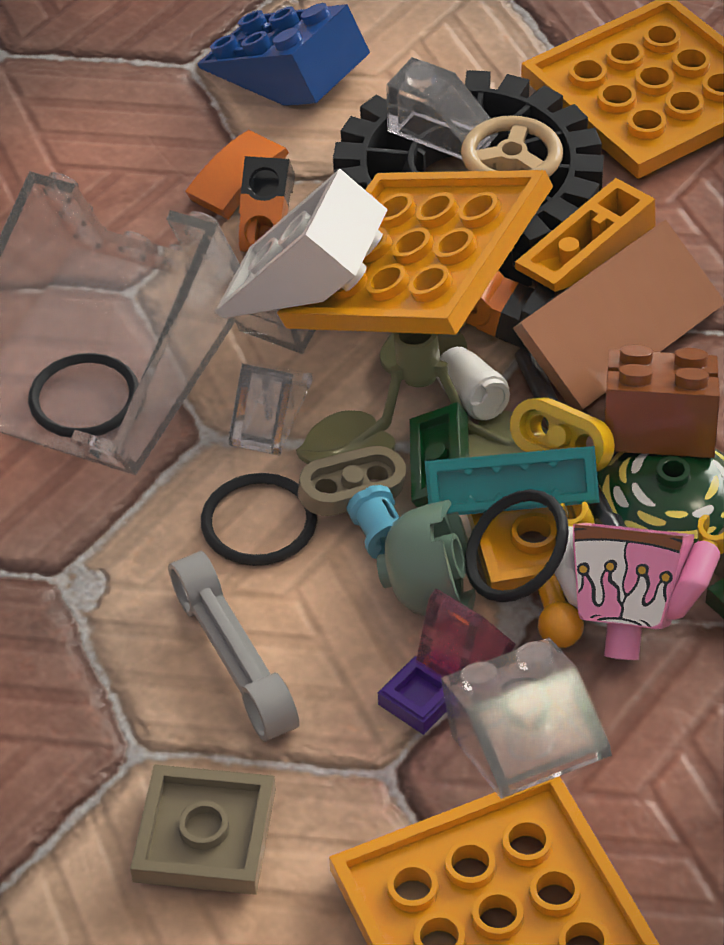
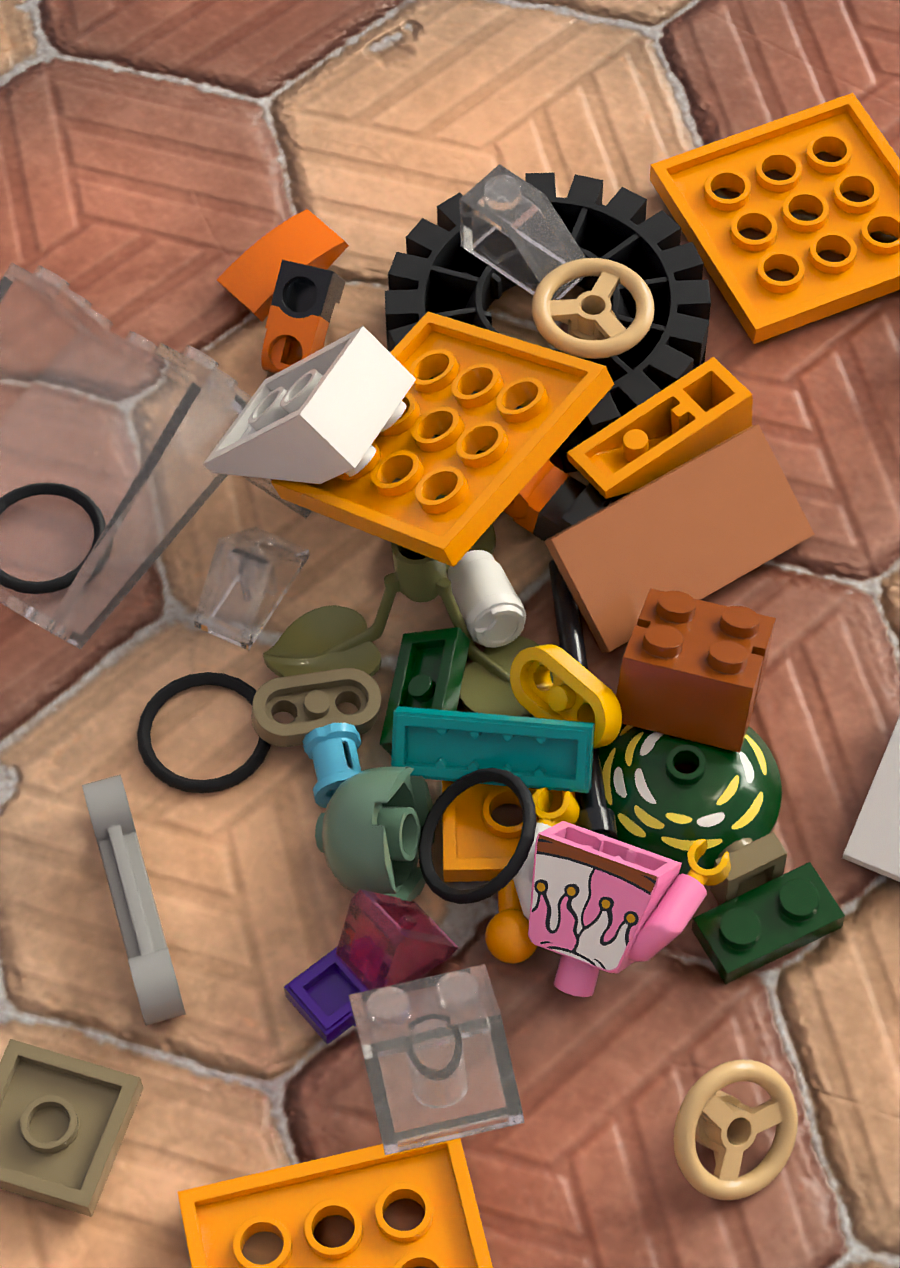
camera: 10 degrees right, 10 degrees up
blue slope [197,3,370,106] -> none

